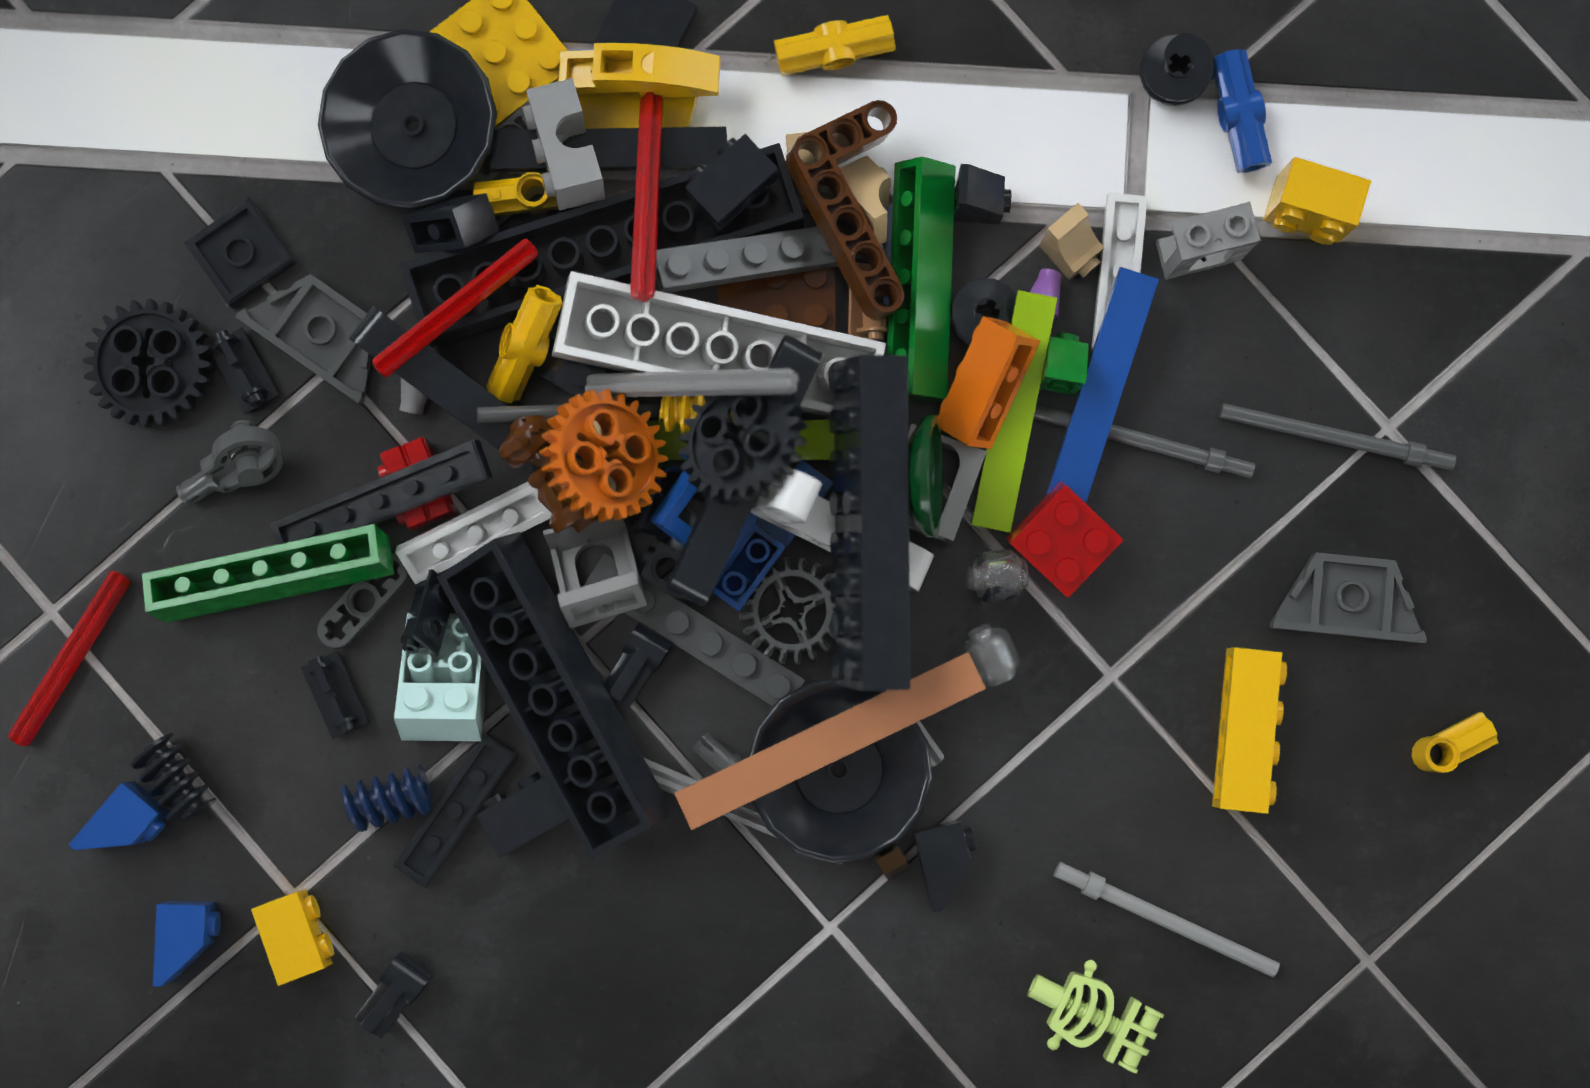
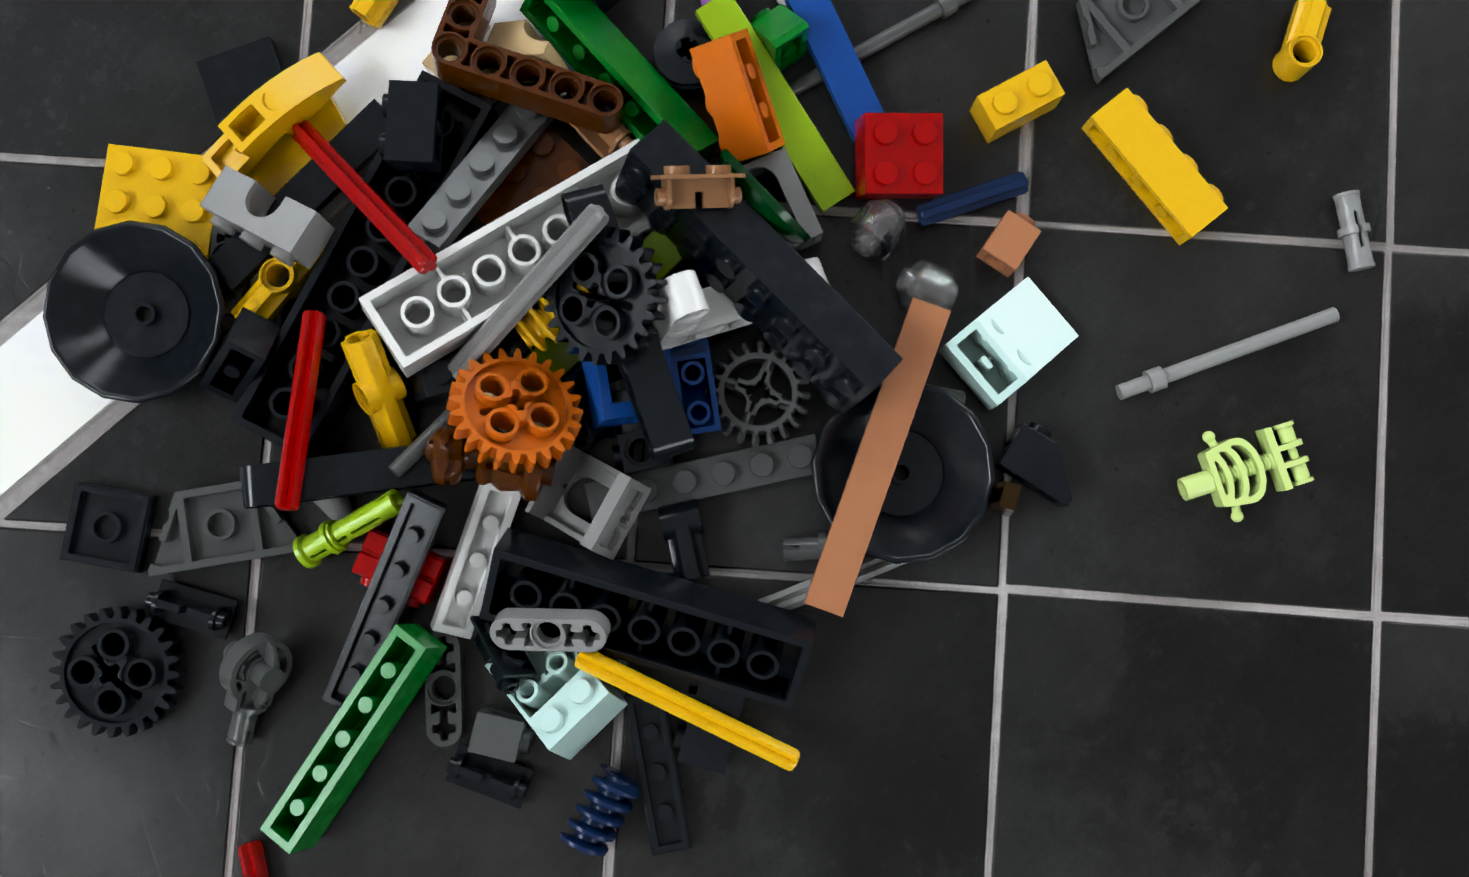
camera: 45 degrees left, 0 degrees up
none -> lime pin [293,489,405,569]
none -> dark grey brick [467,707,534,763]
none -> light grey beam [490,608,611,652]
none -> yellow axle [574,651,800,771]
none -> medium nougat hinge [651,165,745,210]
none -> dark blue axle [916,171,1028,226]
none -> light aqua slope [939,277,1079,410]
none -> yellow brick [969,60,1065,144]
none -> nougat brick [976,210,1042,277]
none -> light grey pin [1332,190,1376,272]

